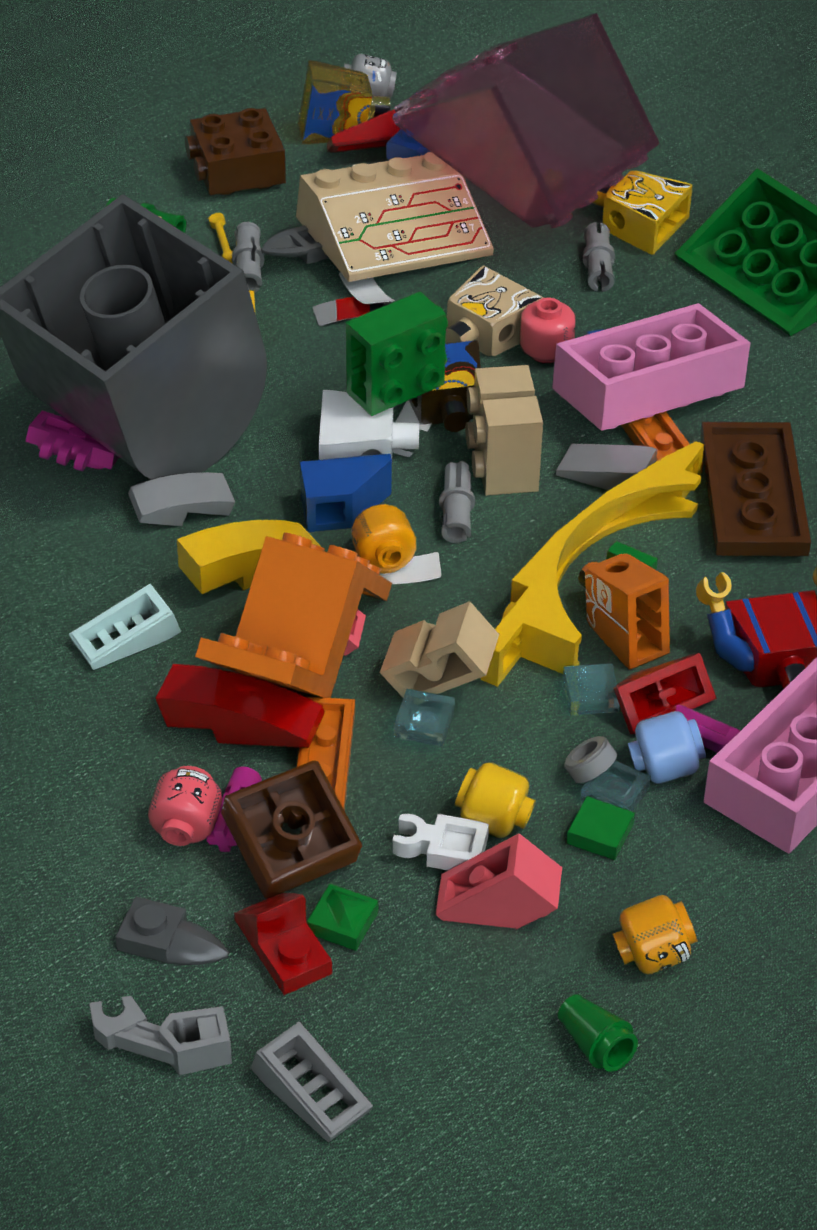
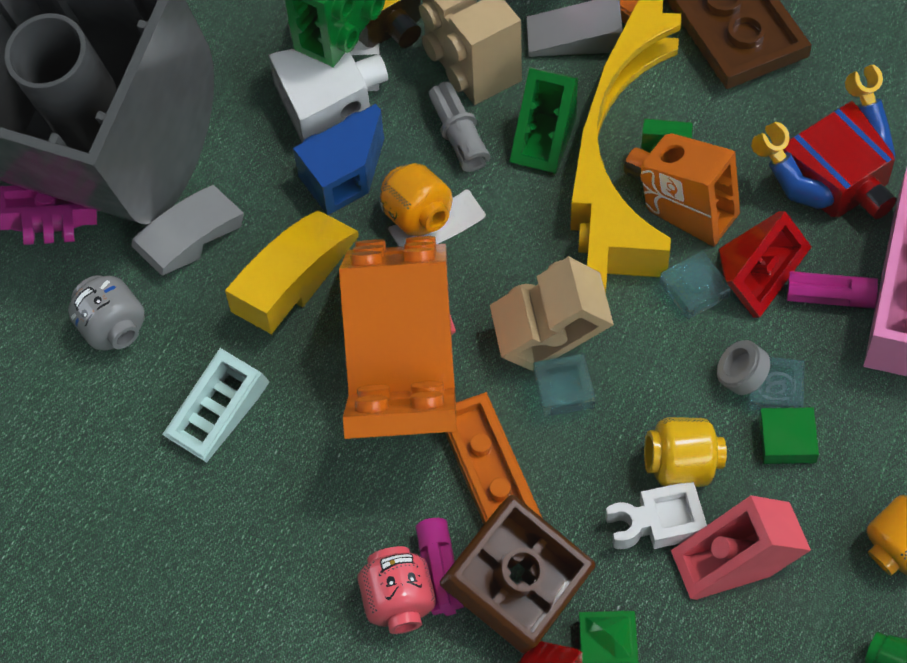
camera: 20 degrees left, 15 degrees up
red slope [155,664,325,748] -> none
light blue head [627,711,706,784] -> none
none -> light grey head [68,275,145,350]
none -> green slope [509,67,578,173]

